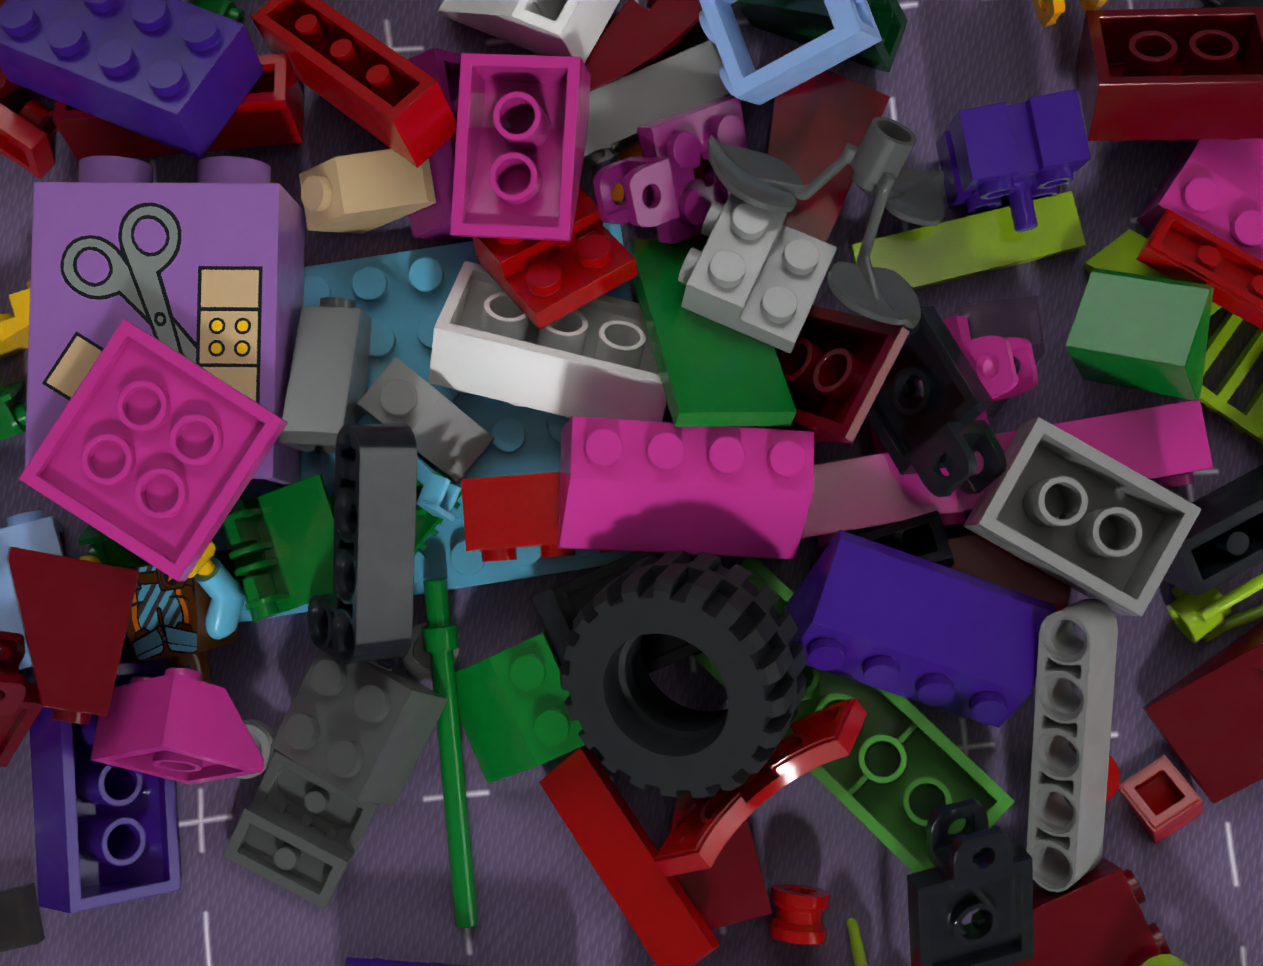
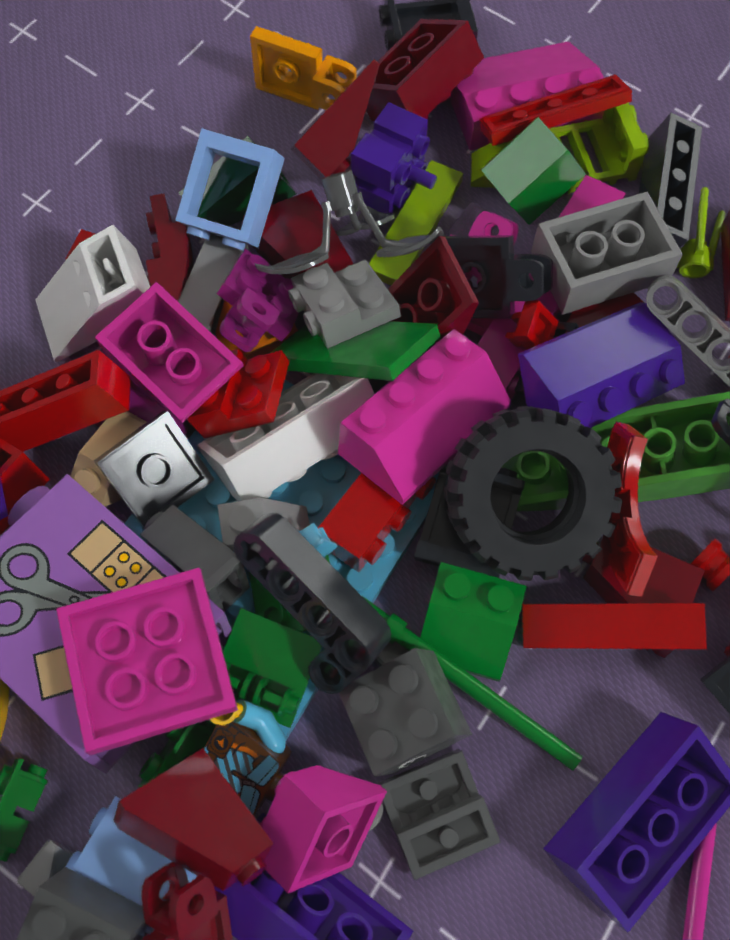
camera: 55 degrees left, 20 degrees down
none -> plate [94,410,215,529]
none -> dark red slope [291,59,380,181]
none -> red tile [505,300,559,350]

